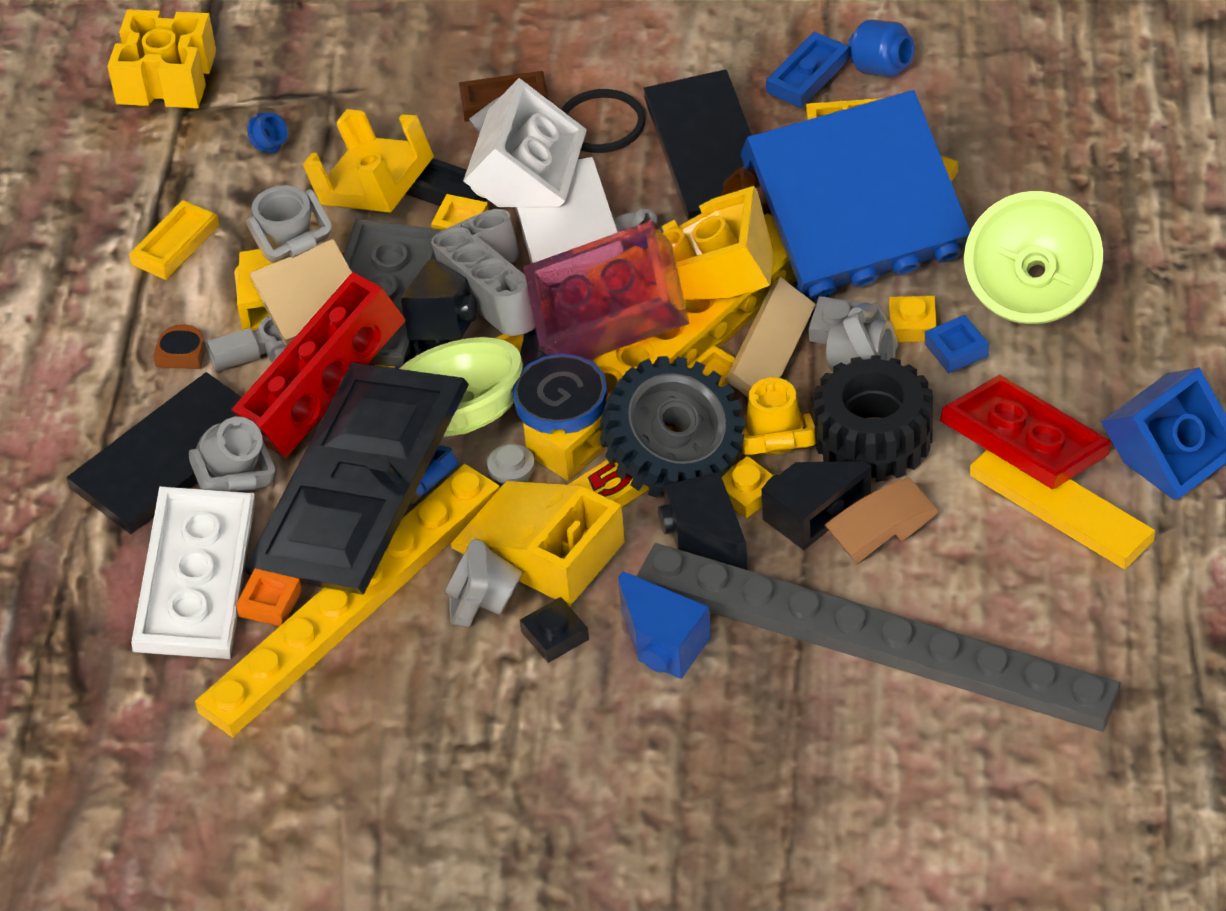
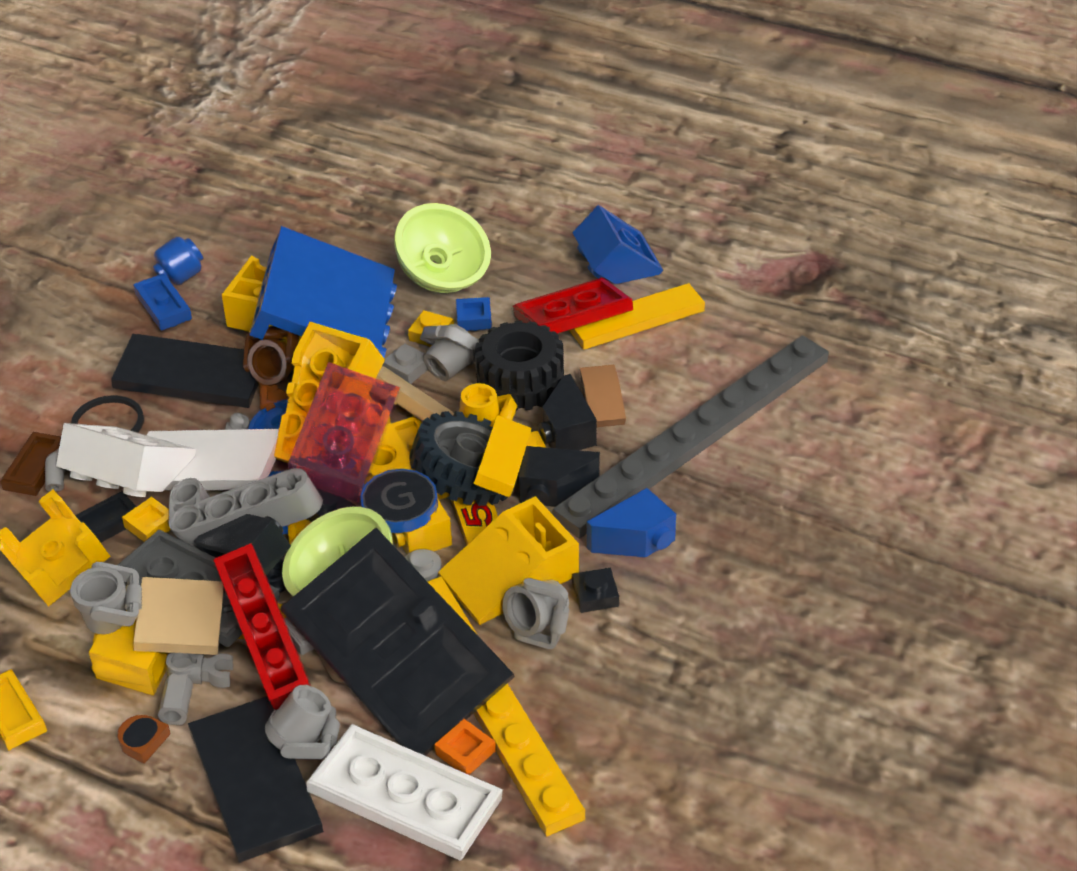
camera: 70 degrees left, 5 degrees down
none -> yellow tile [474,415,532,497]

